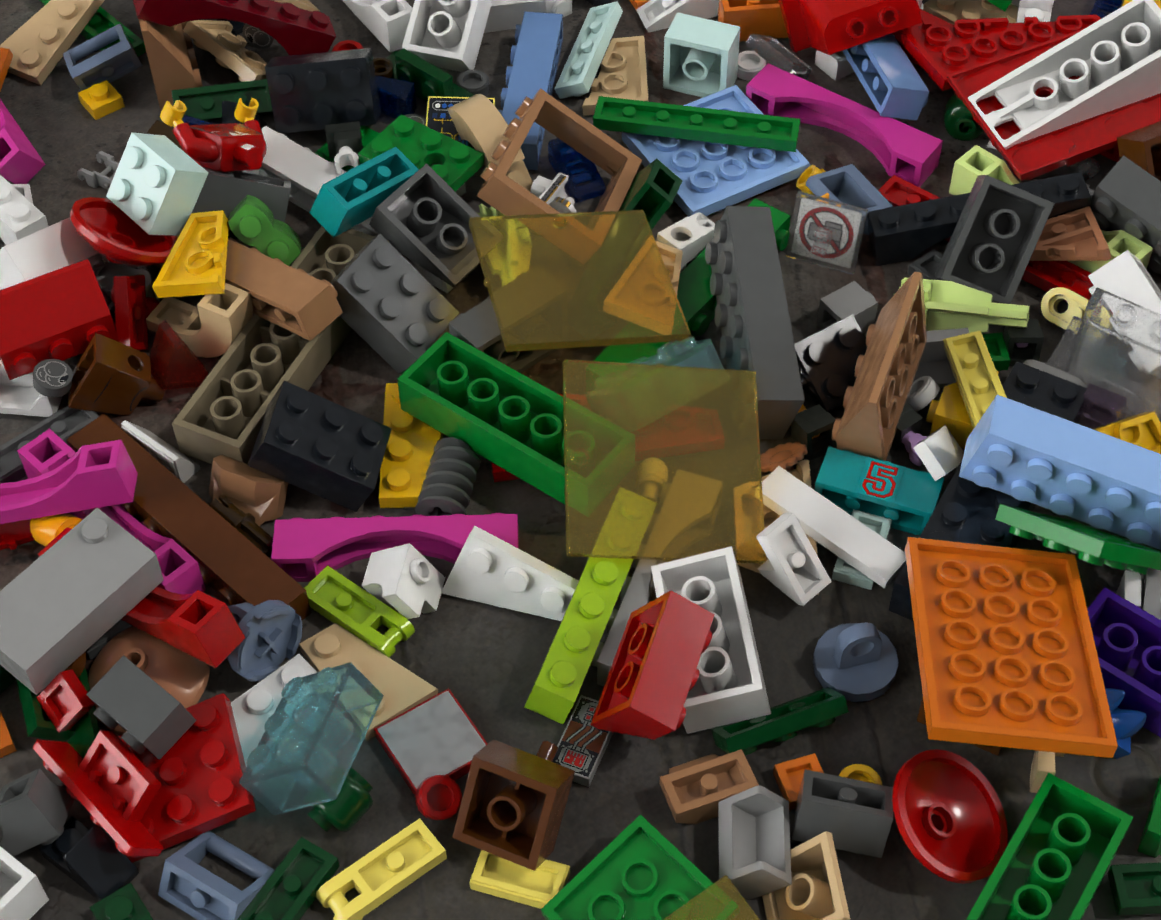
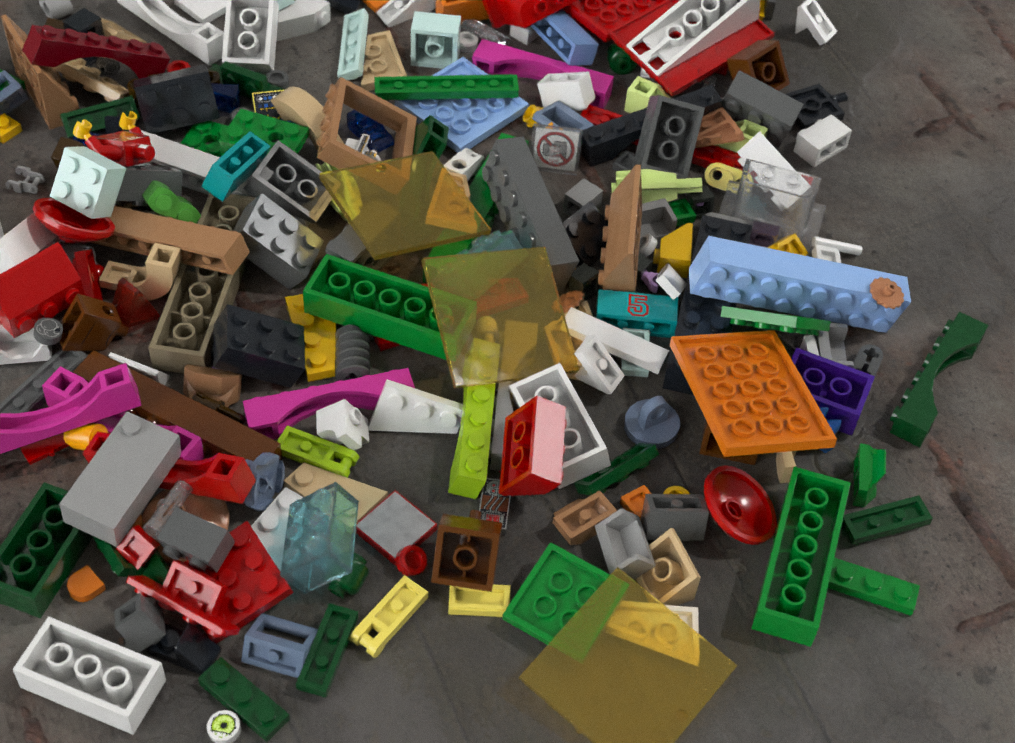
camera: 20 degrees left, 0 degrees up
yellow wing [152,210,229,298] -> none
pearl dark grey piece [325,121,363,174] -> none
medium blue brick [498,11,563,170] -> none
light yellow tile [943,330,1007,429] -> none
none -> clear pin [143,480,193,538]
none -> white brick [537,72,595,111]

